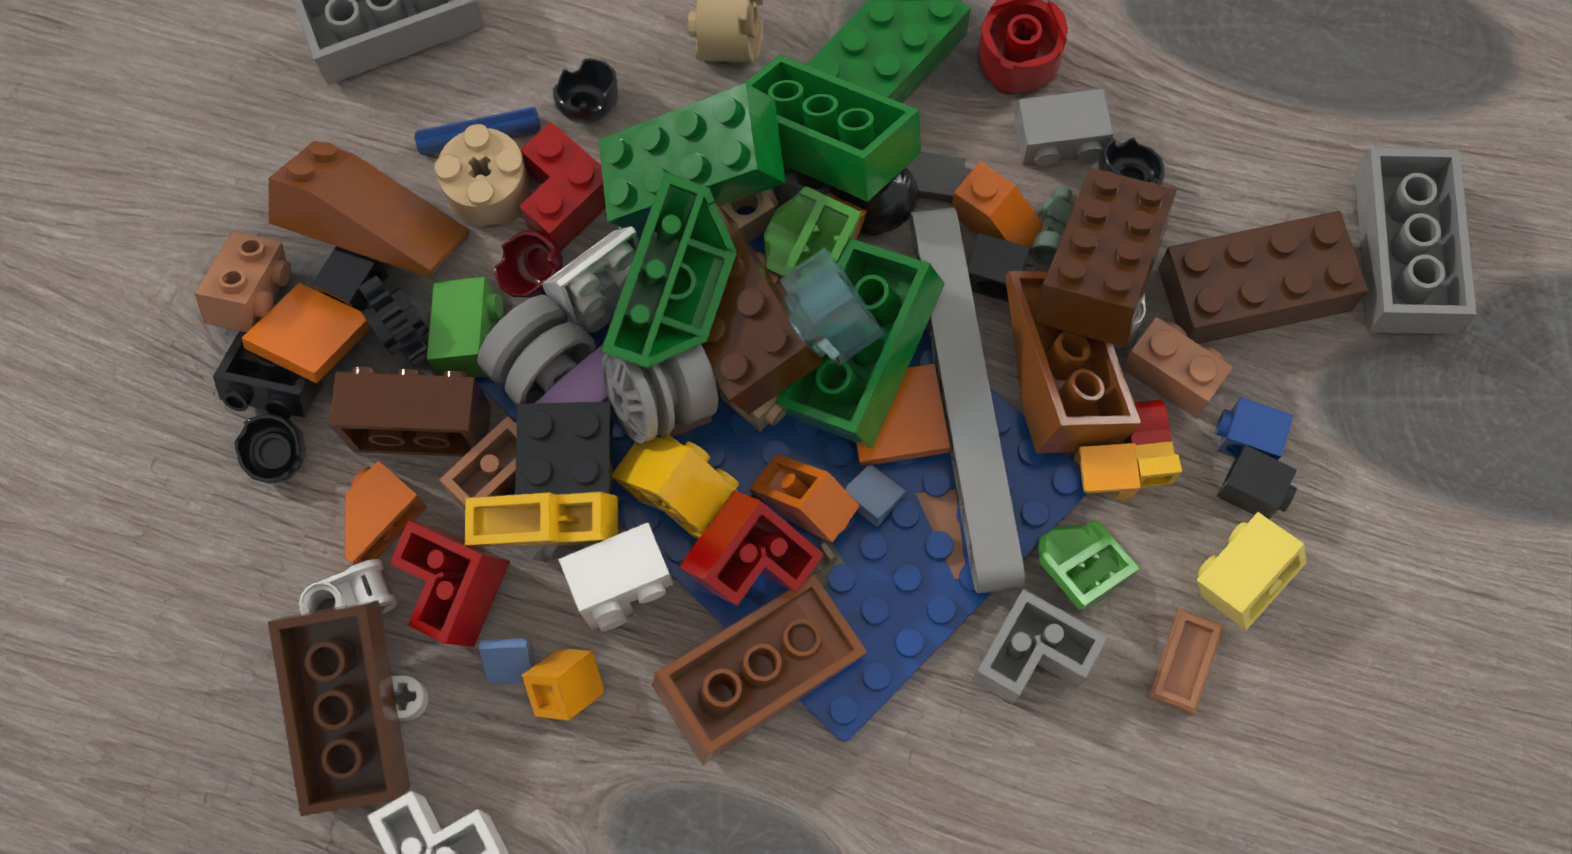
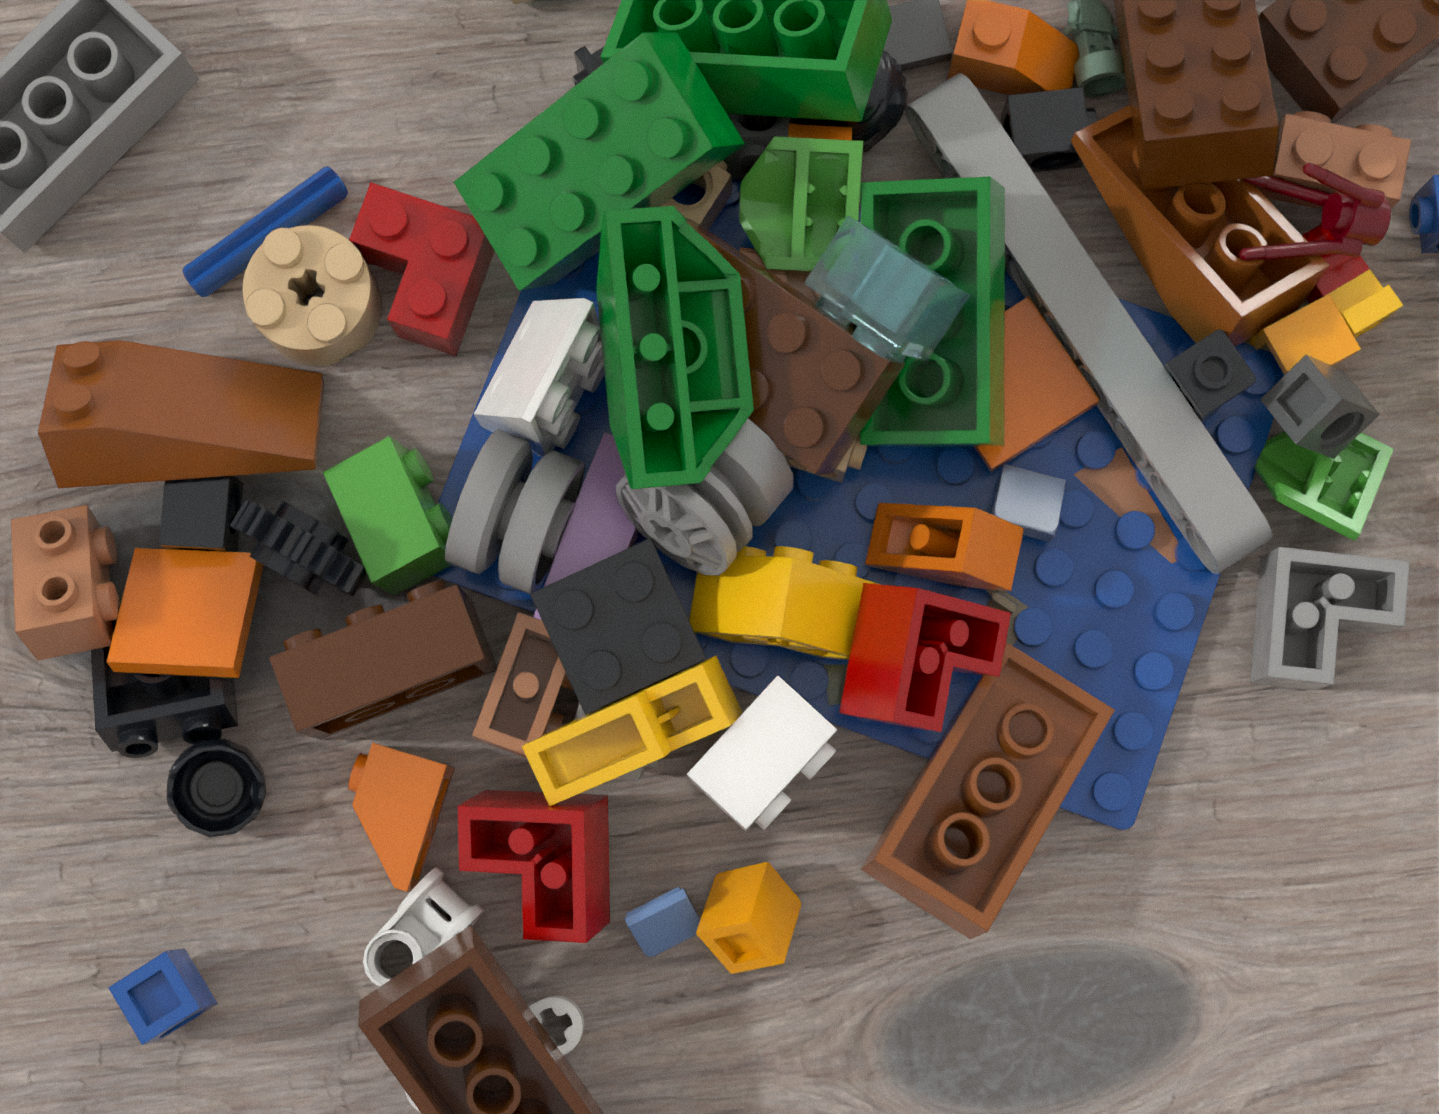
camera: 25 degrees left, 10 degrees up
dark red hair [493,231,563,298] -> none
black hair [553,58,618,123] -> none
none -> blue brick [108,948,218,1045]
none -> black bracket [1164,330,1256,422]
none -> dark red plant [1239,163,1391,261]
none -> dark grey brick [1260,354,1380,459]

